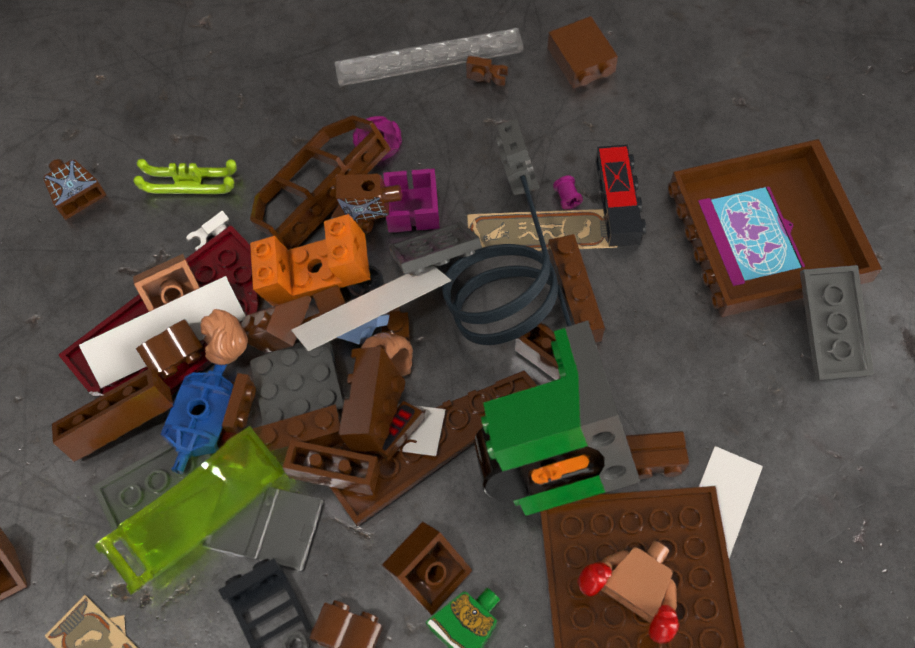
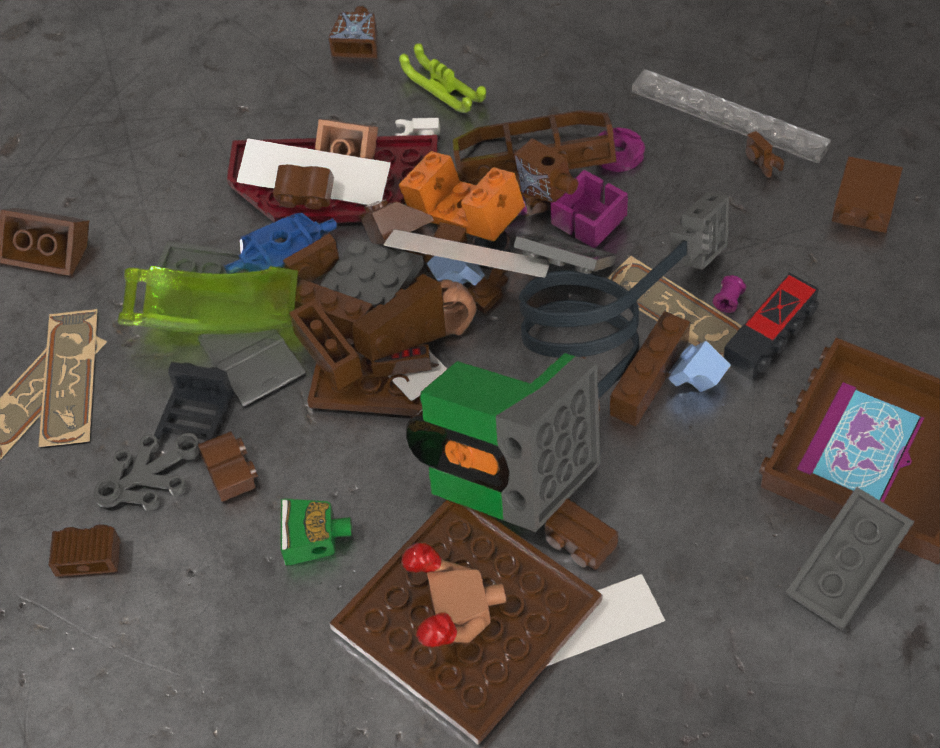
camera: 45 degrees right, 10 degrees down
reddish brown brick [52,368,173,462] -> none
nougat hair [200,309,248,365] -> none
reddish brown slope [381,521,472,615] -> none
none -> light blue brick [668,341,731,392]

